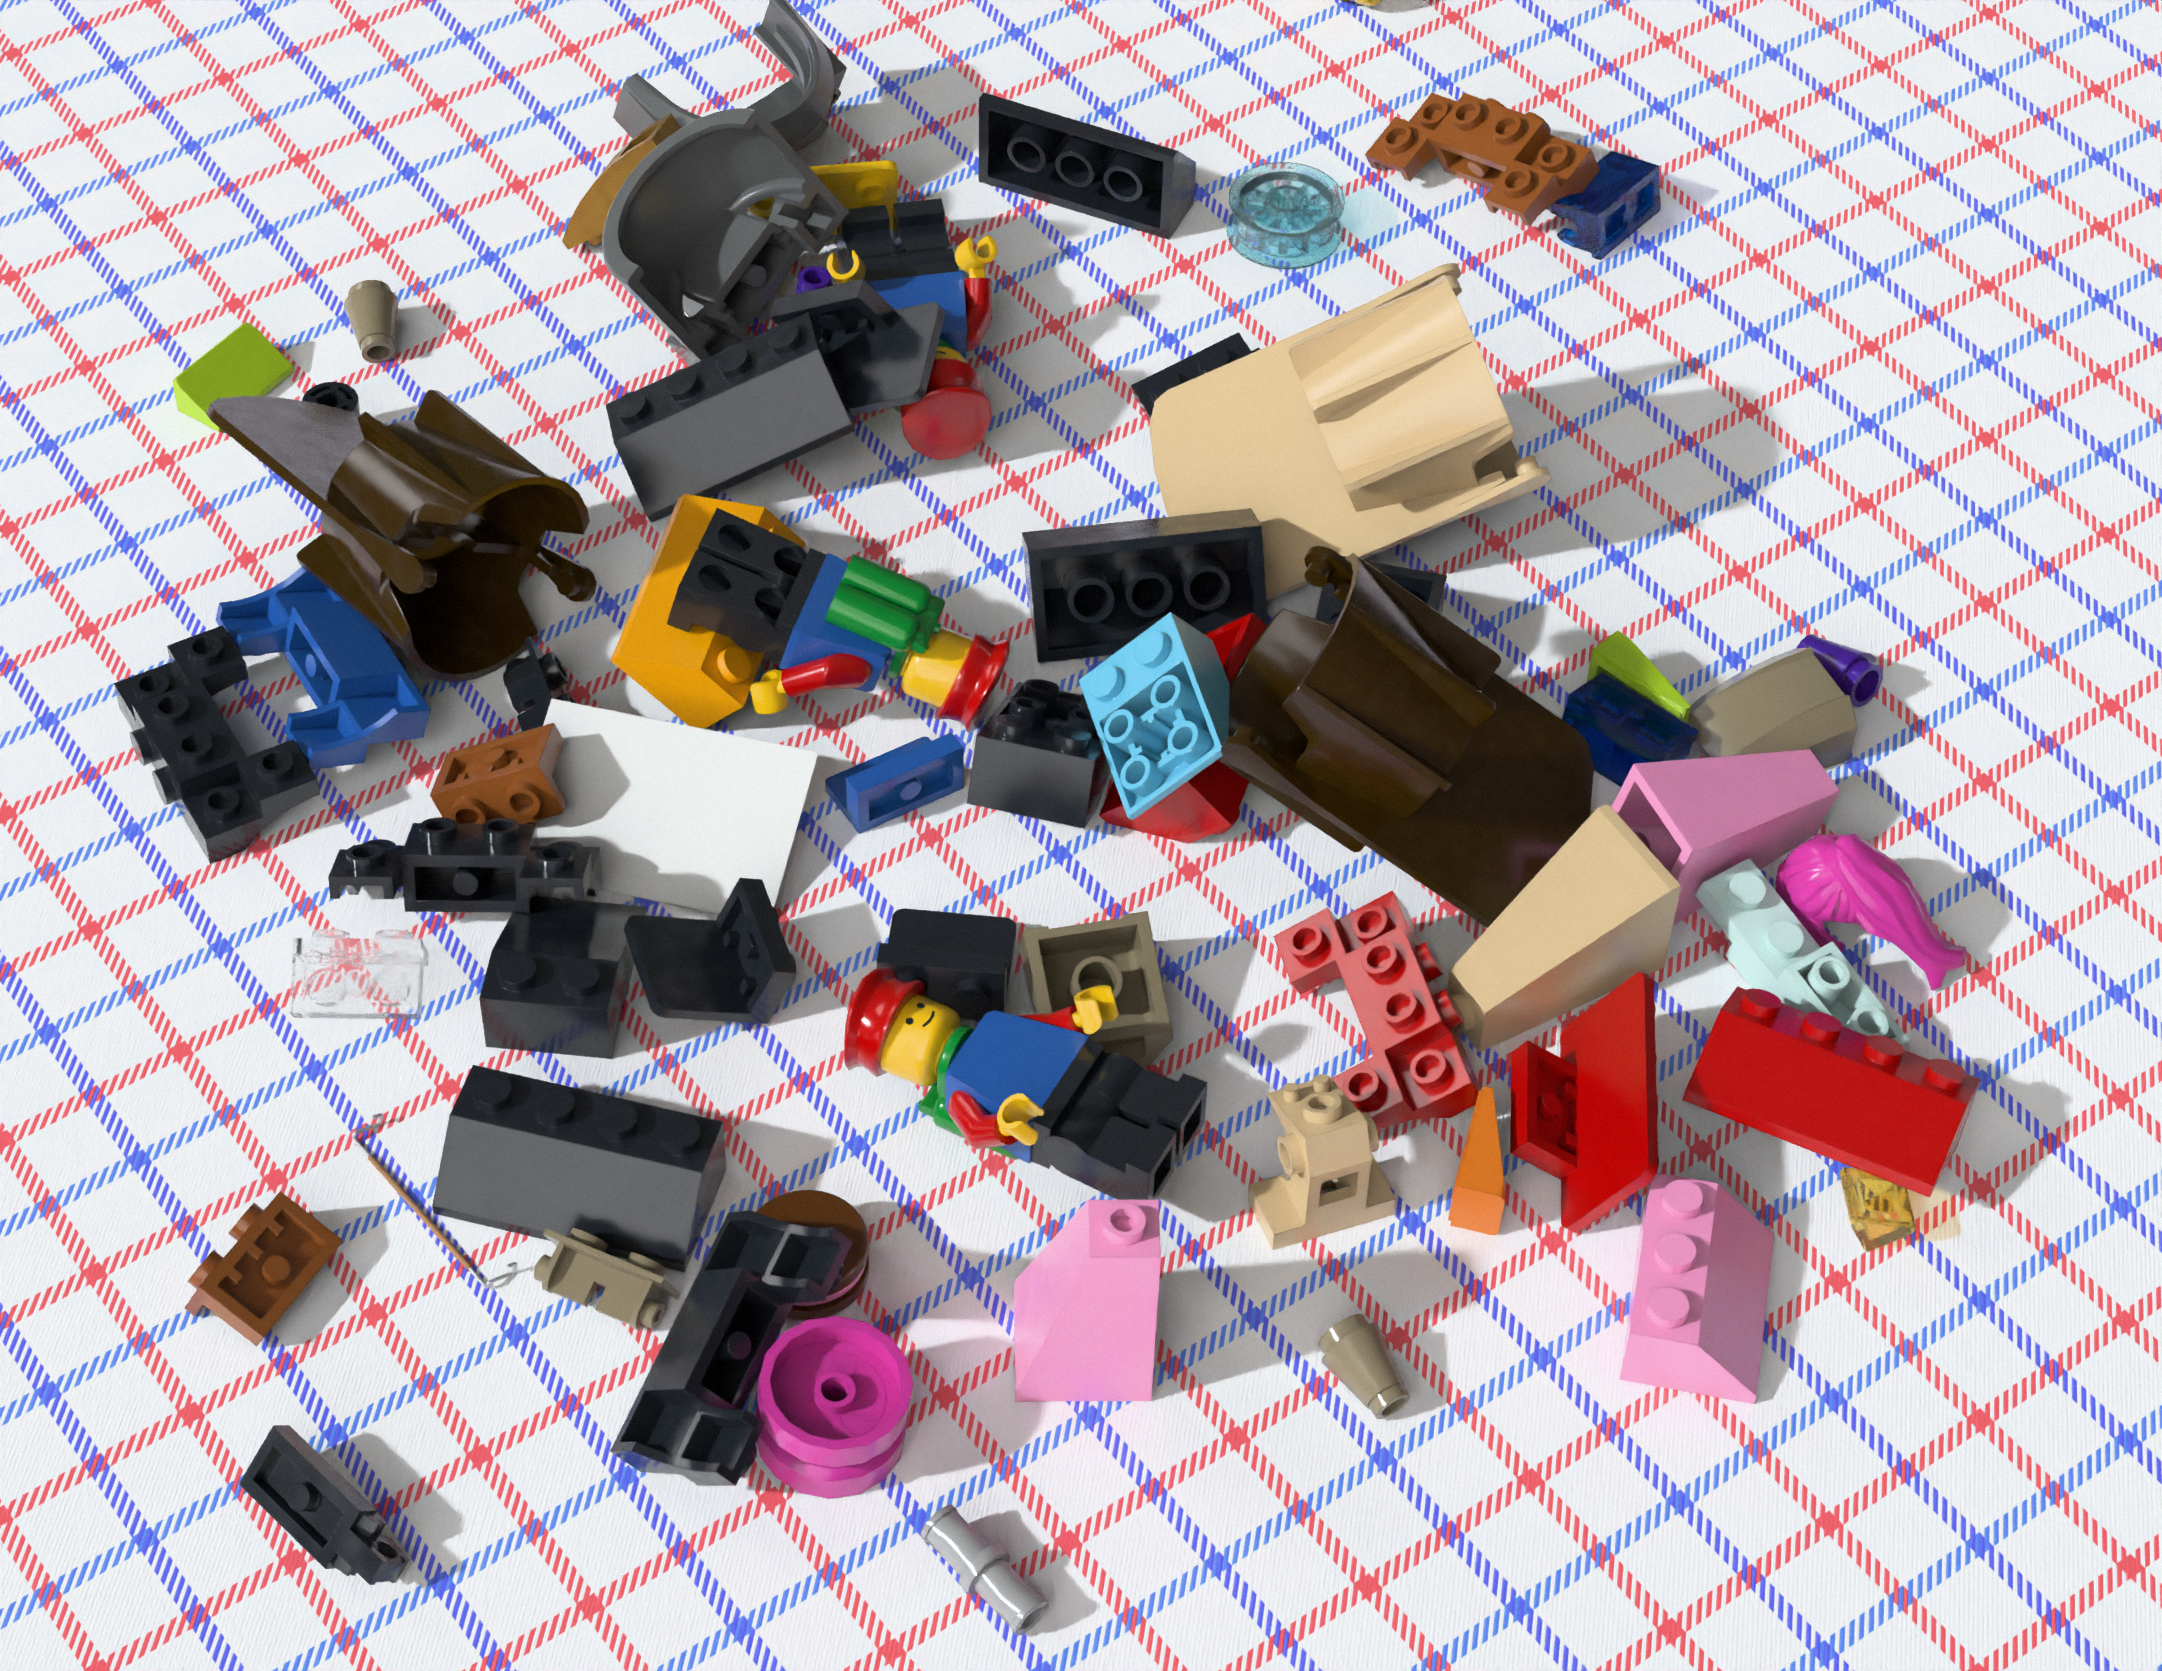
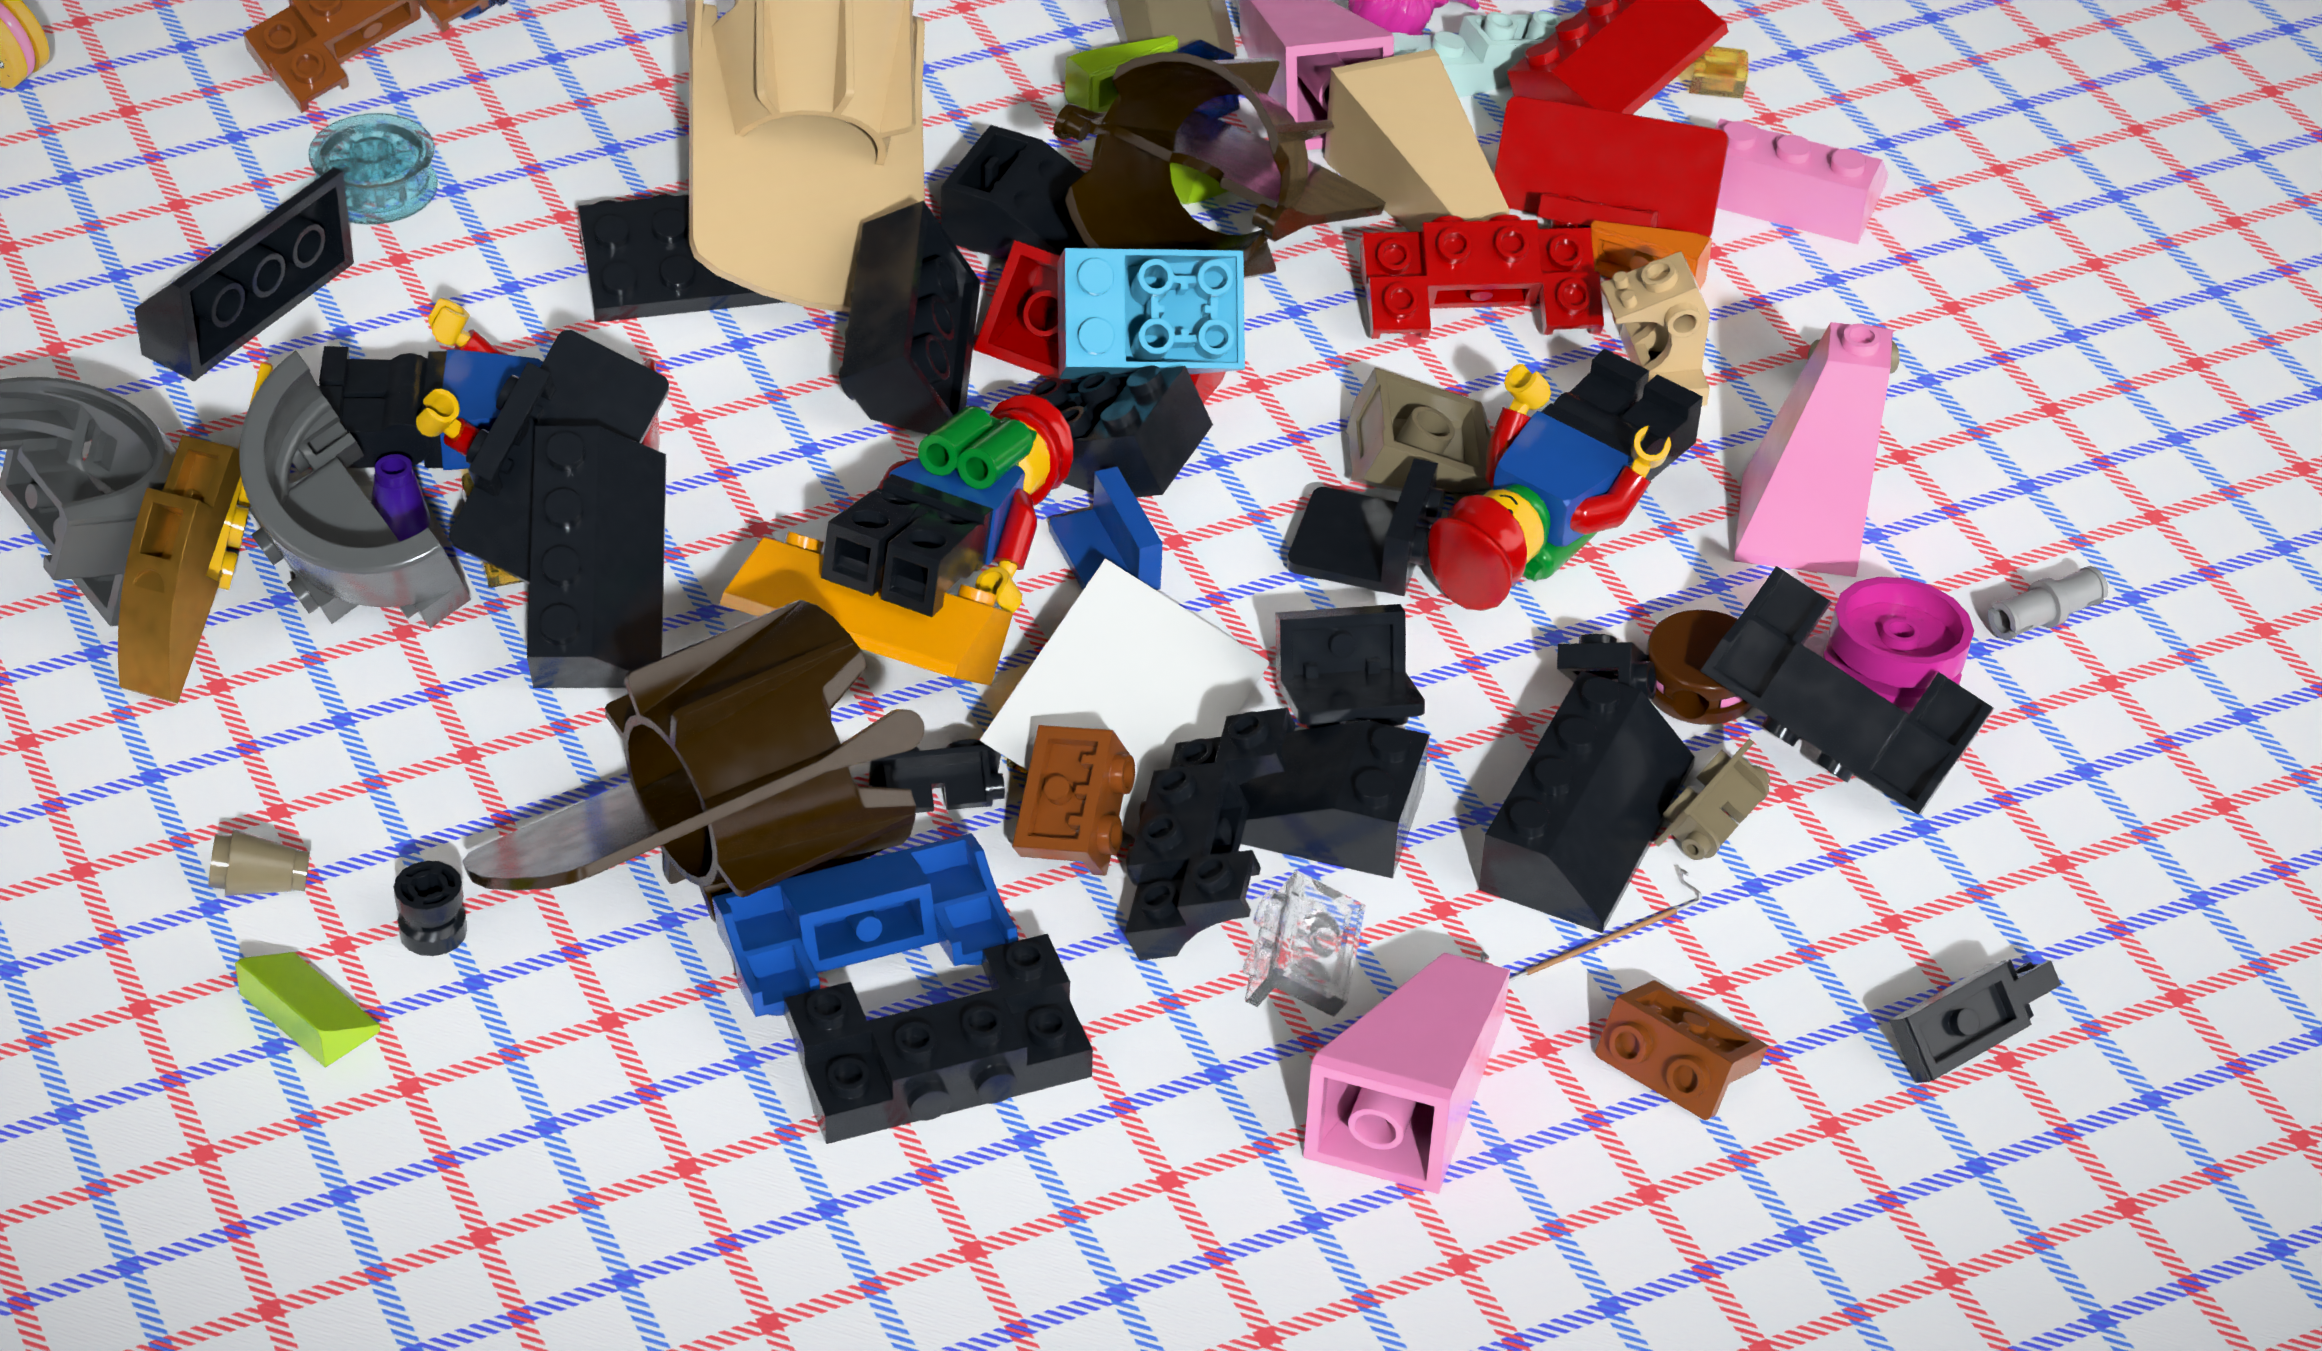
camera: 80 degrees left, 5 degrees down
none -> bright pink slope [1303,953,1510,1194]
none -> black bracket [1557,634,1657,700]

